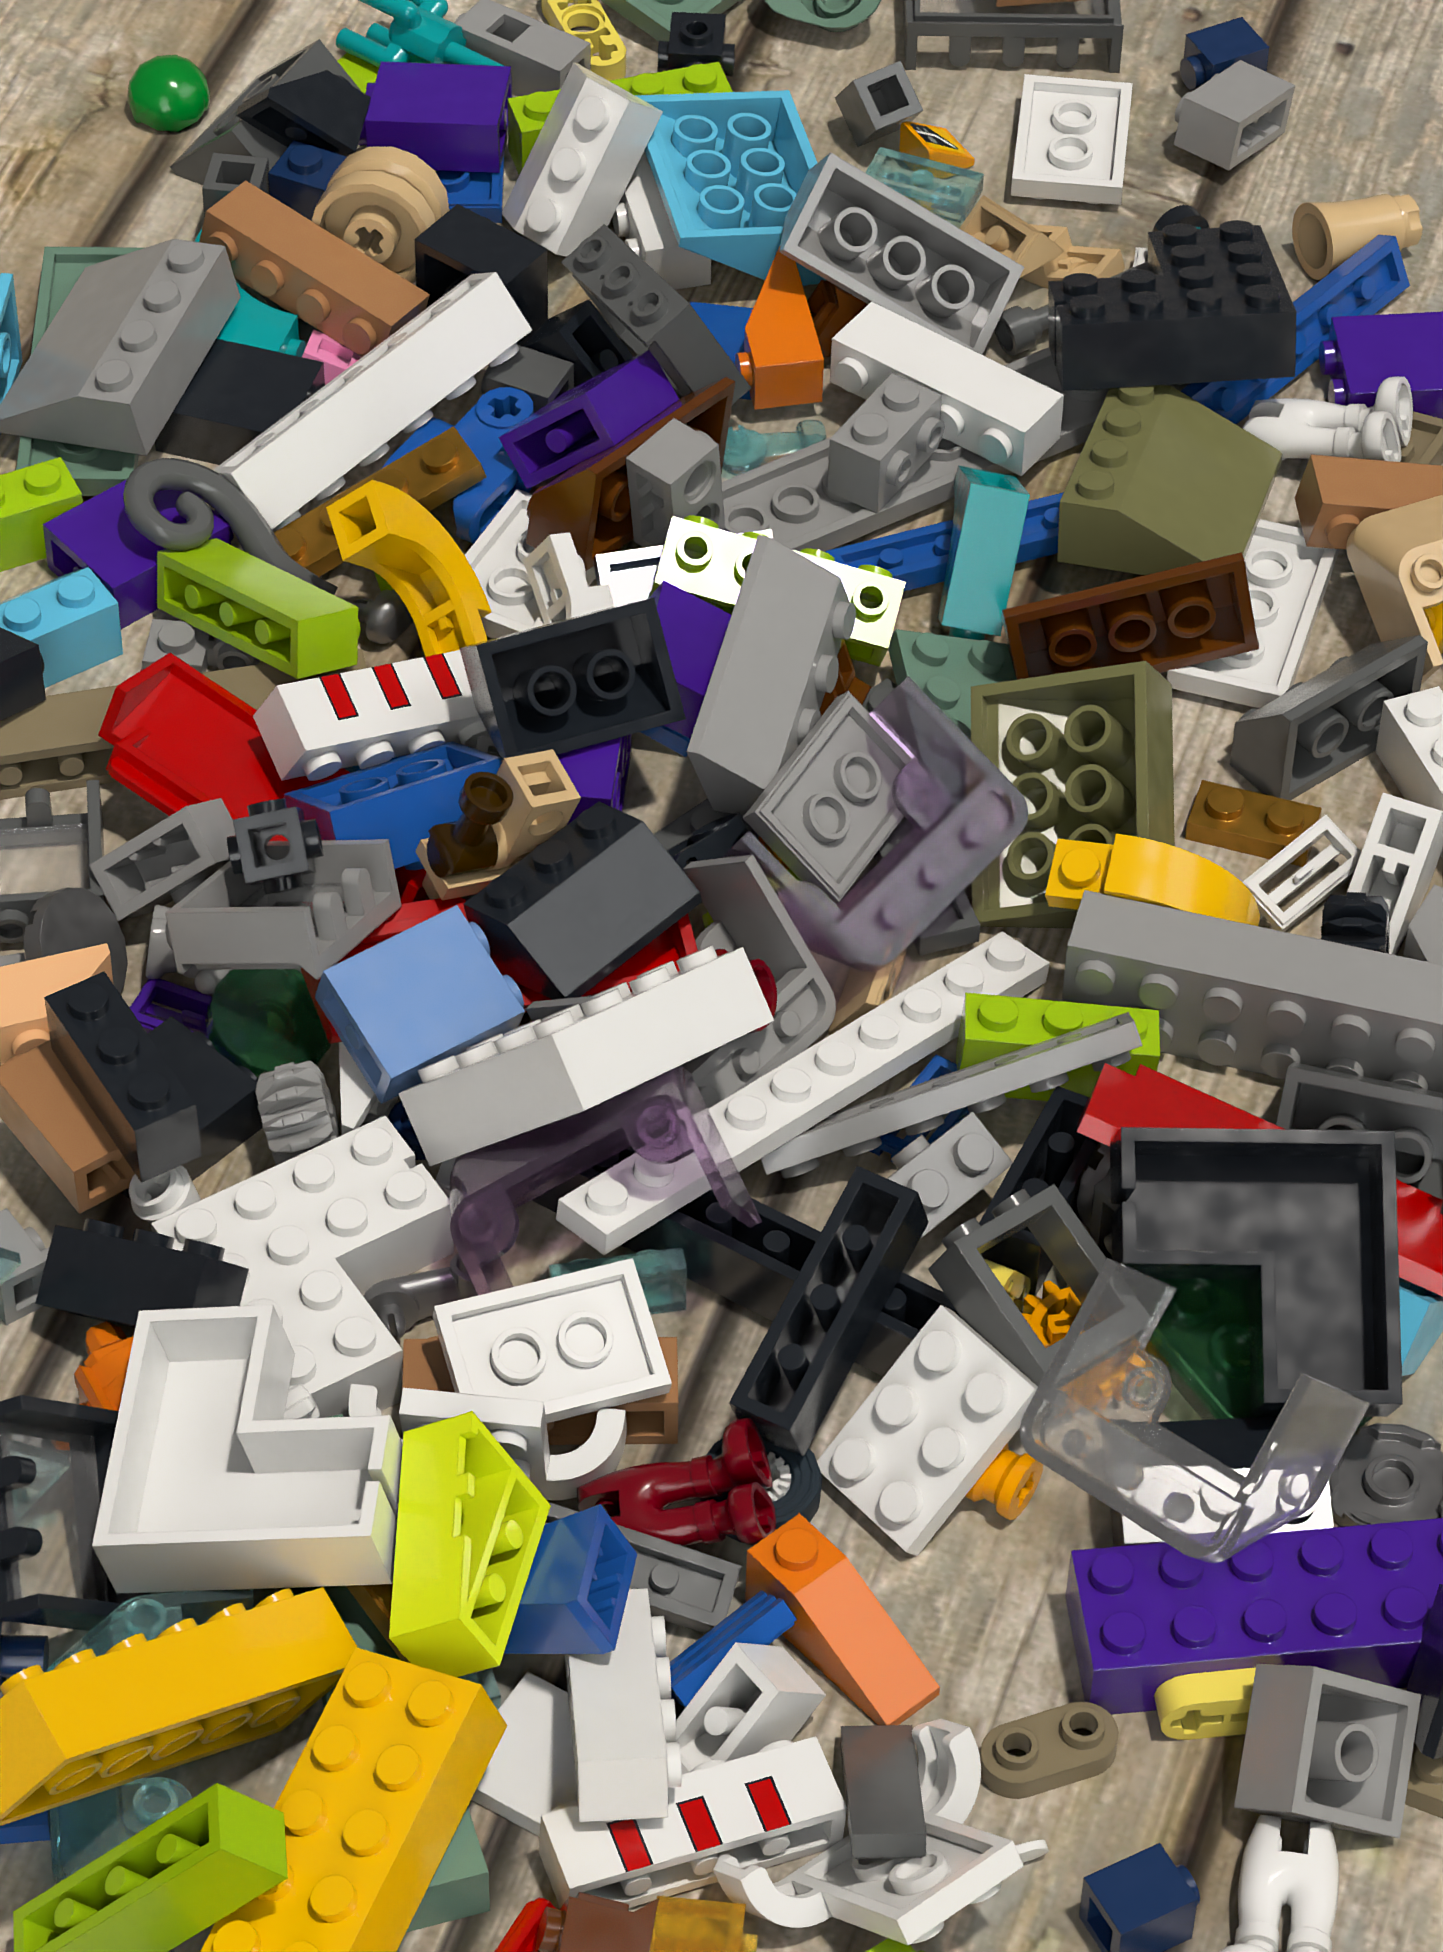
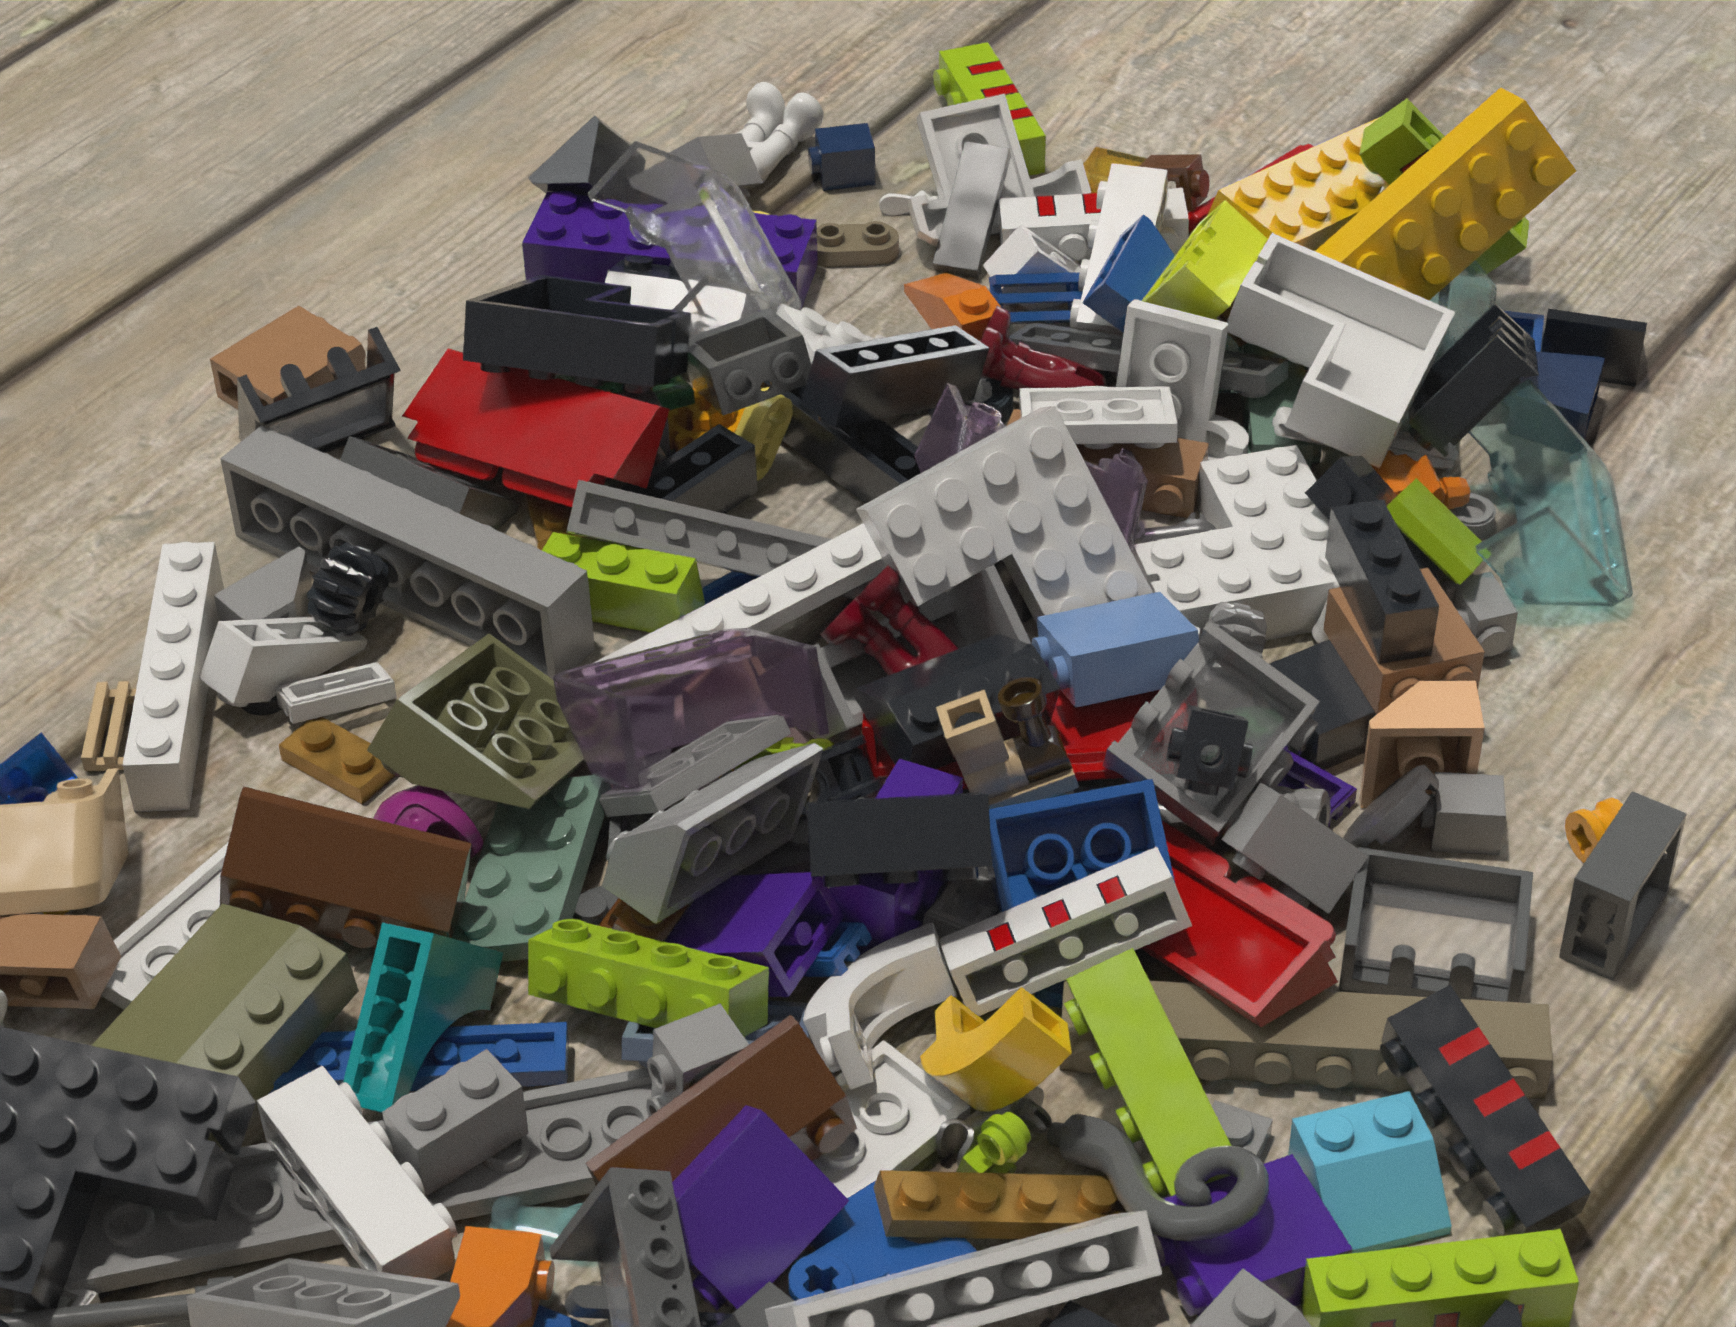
camera: 160 degrees left, 5 degrees down
light grey brick [887,1112,1013,1238] -> none
yellow arch [1045,834,1260,926] -> none
dark grey slope [1230,635,1428,800] -> none
none -> lime tile [1387,478,1491,585]

